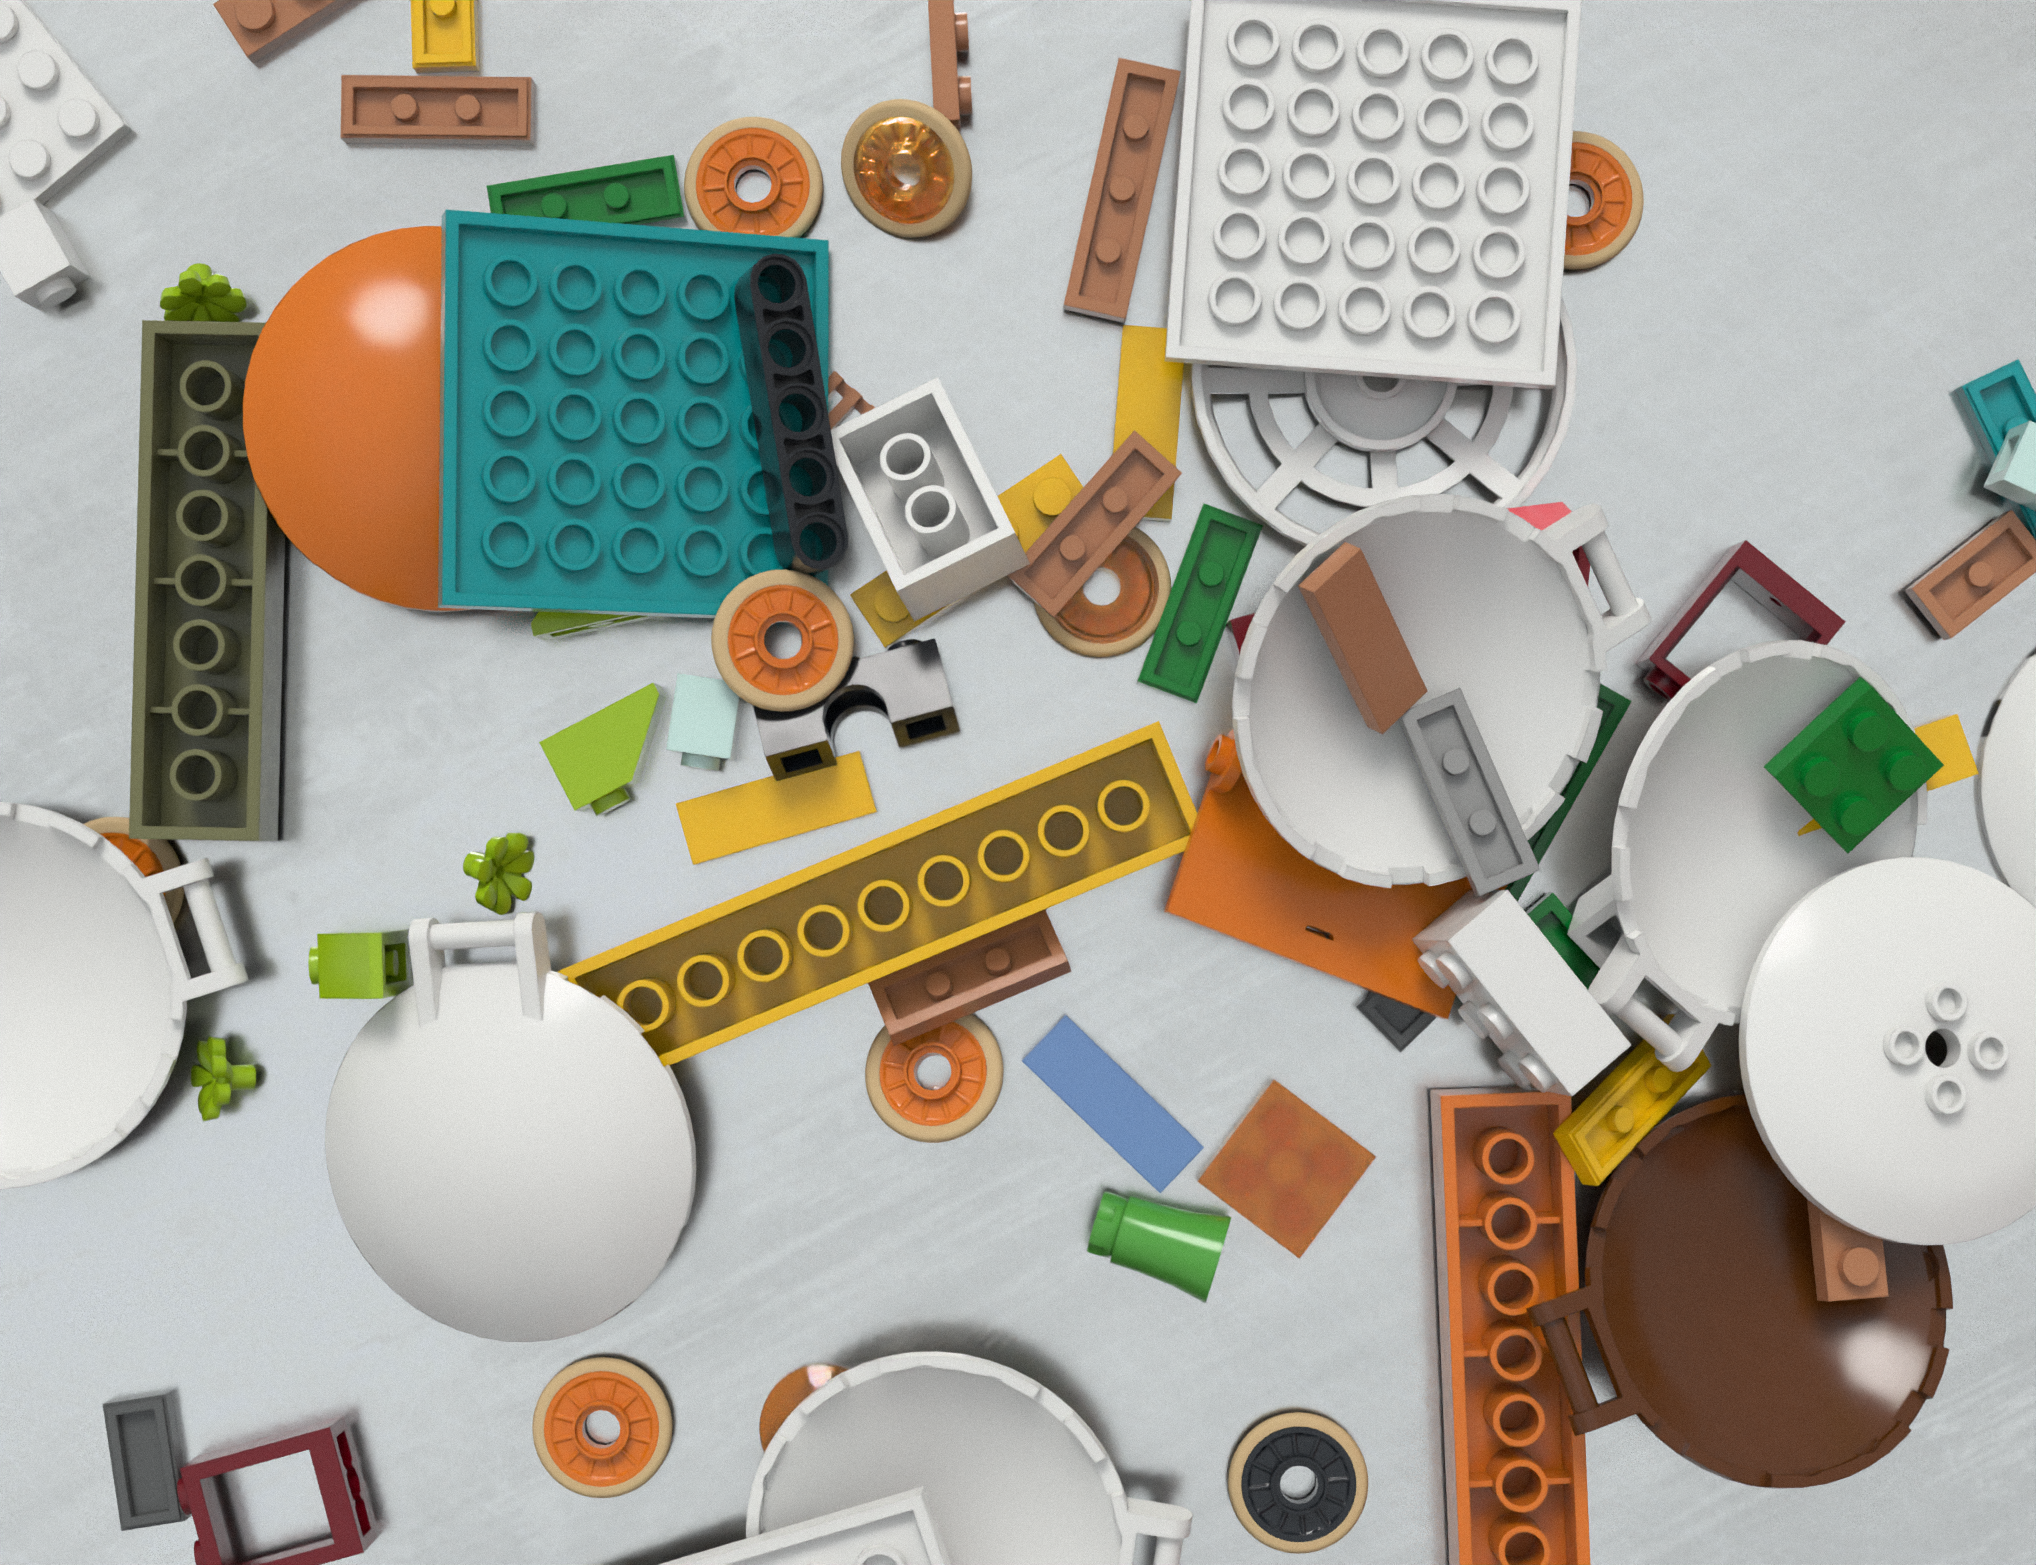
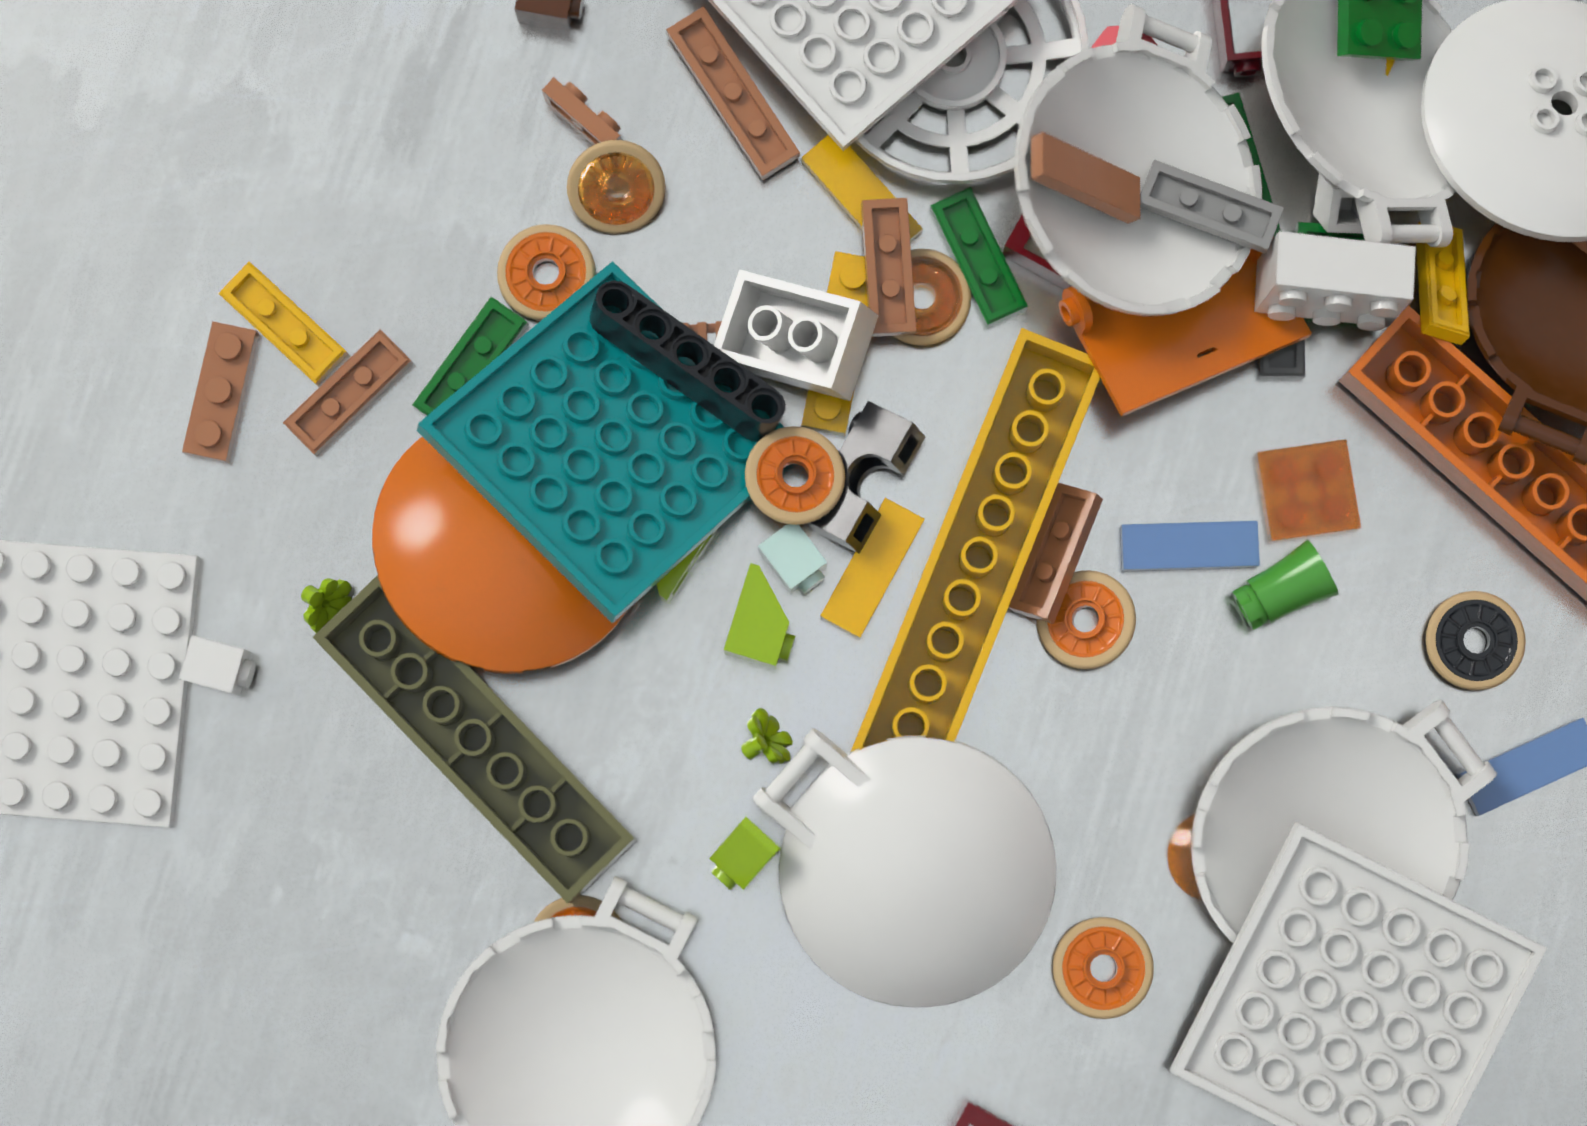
camera: 45 degrees left, 5 degrees down
lime plant [191,1036,256,1122] -> none

